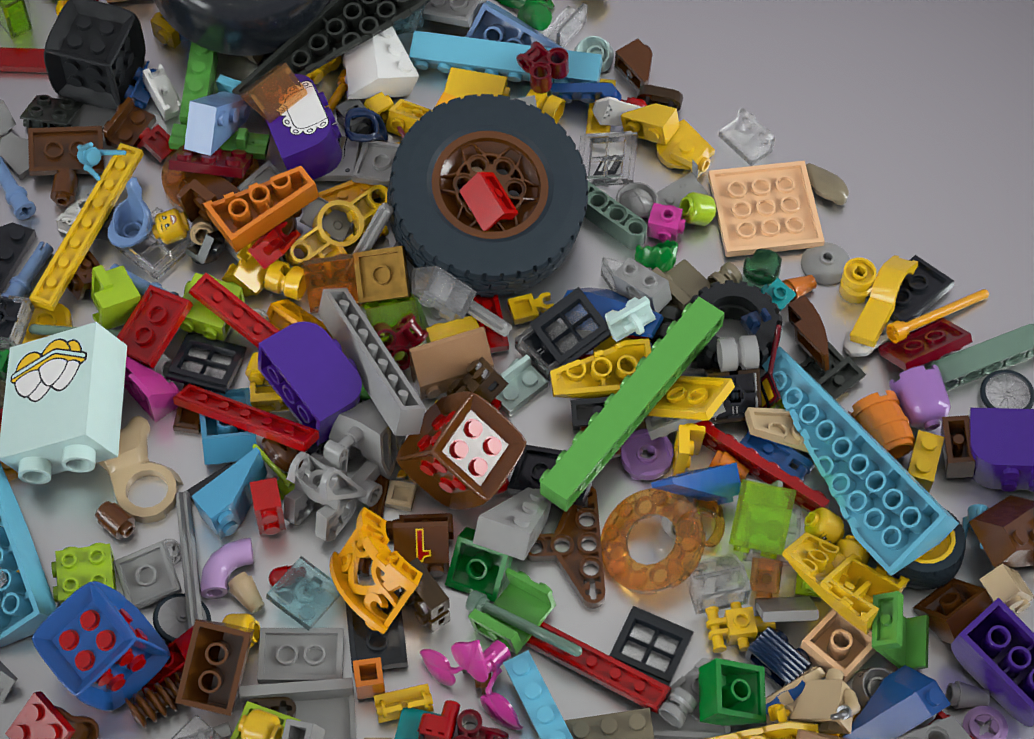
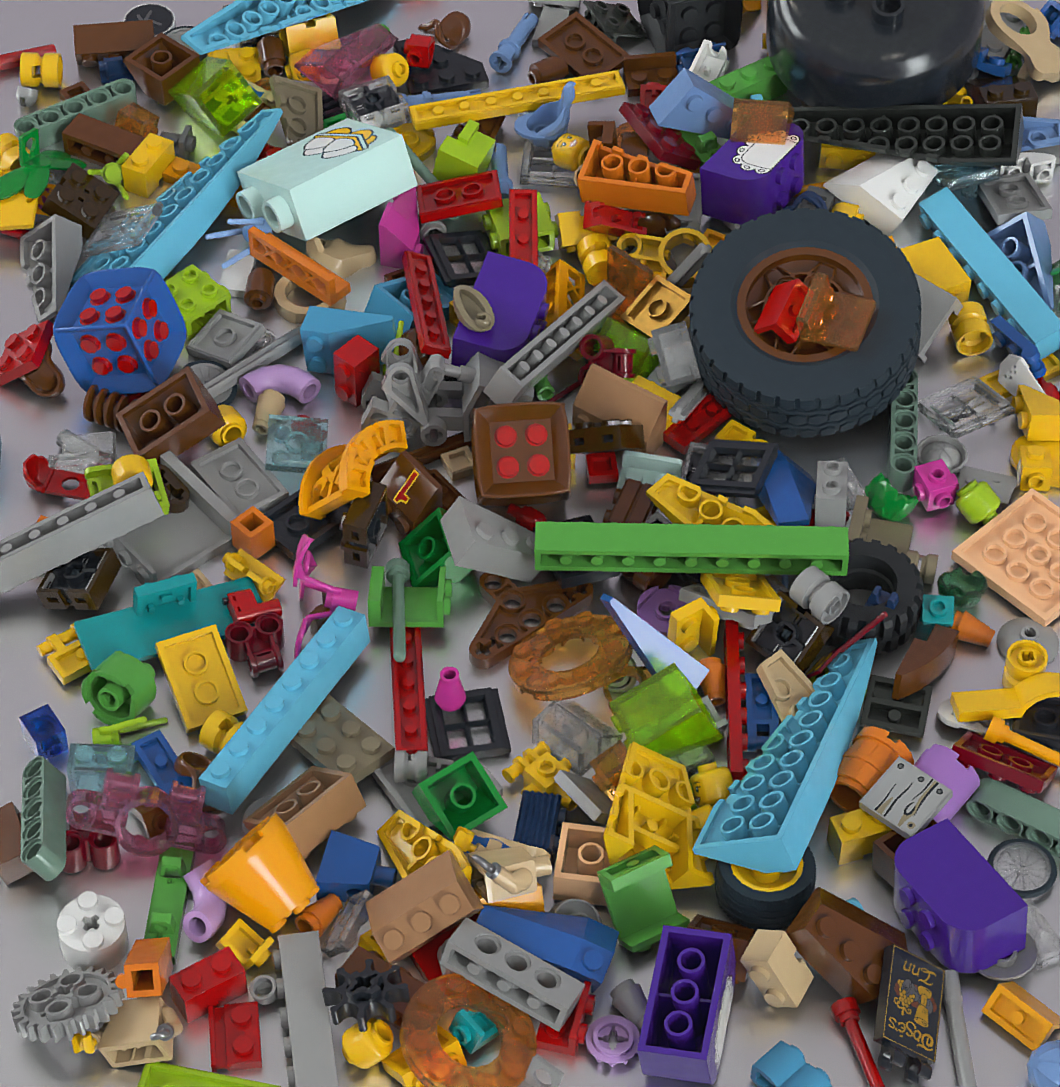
camera: 55 degrees right, 10 degrees down
medium azure plant [77,142,126,181] -> none
black bracket [185,230,225,265] -> none
dark red piece [516,41,569,94] -> none
light aqua hips [605,296,656,342] -> none
none -> light blue plant [205,217,272,269]
none -> white tile [219,249,257,298]
none -> orange fence [248,226,351,306]
none -> dark pink cone [434,667,466,712]
none -> dark tan arm [453,285,495,332]
none -> reddish brown brick [602,478,658,523]
none -> clear orange bracket [796,272,876,352]
none -> light grey tile [859,756,953,839]

